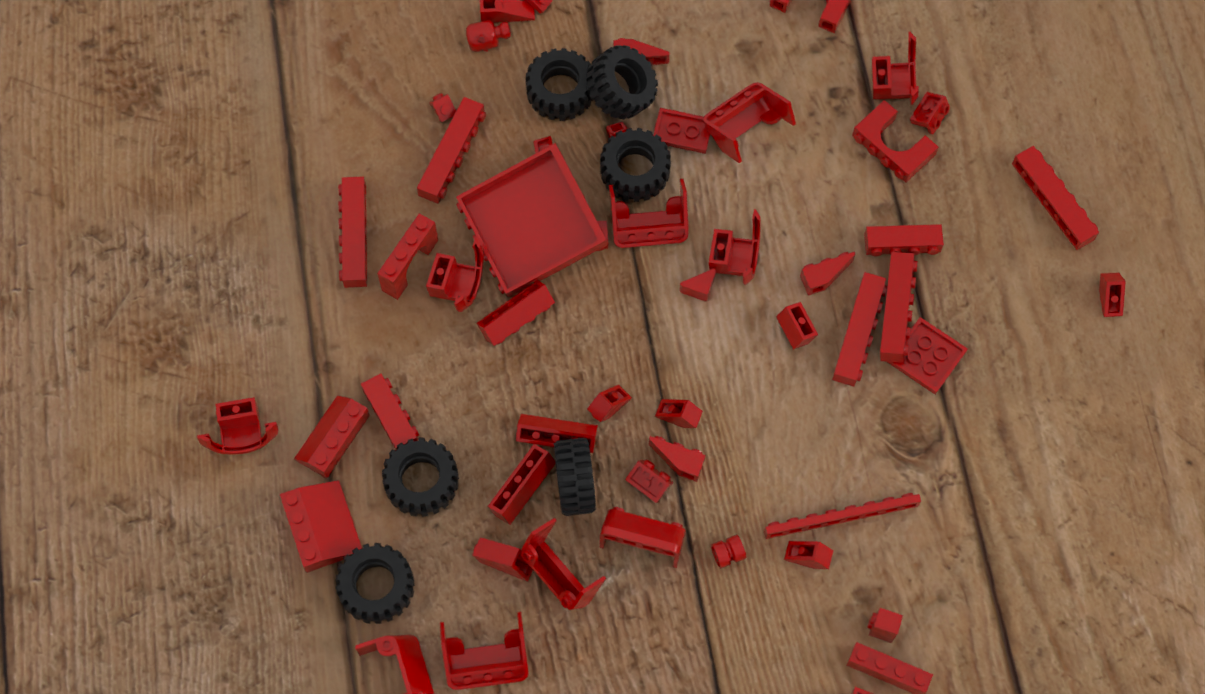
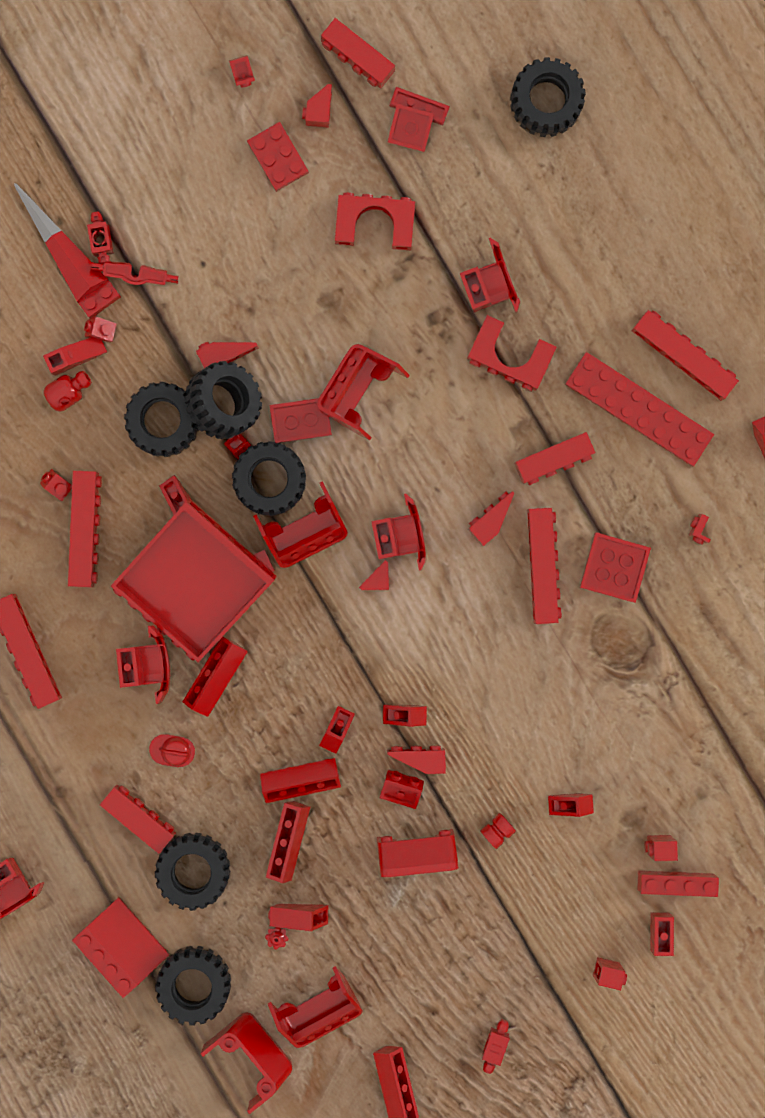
camera: 20 degrees left, 20 degrees up
red slope [294,395,370,479] -> none
red arch [377,213,438,300] -> none
red windscreen [521,518,607,610] -> none
black tyre [554,438,596,516] -> none
red plate [764,493,921,539] -> none
red brick [776,302,818,350] -> none
red brick [880,252,918,363] -> none
red bracket [910,92,950,135] -> none
none -> red piece [149,734,195,767]
none -> red plant [265,927,289,950]
none -> red plate [565,352,715,467]
none -> red bracket [689,514,711,545]

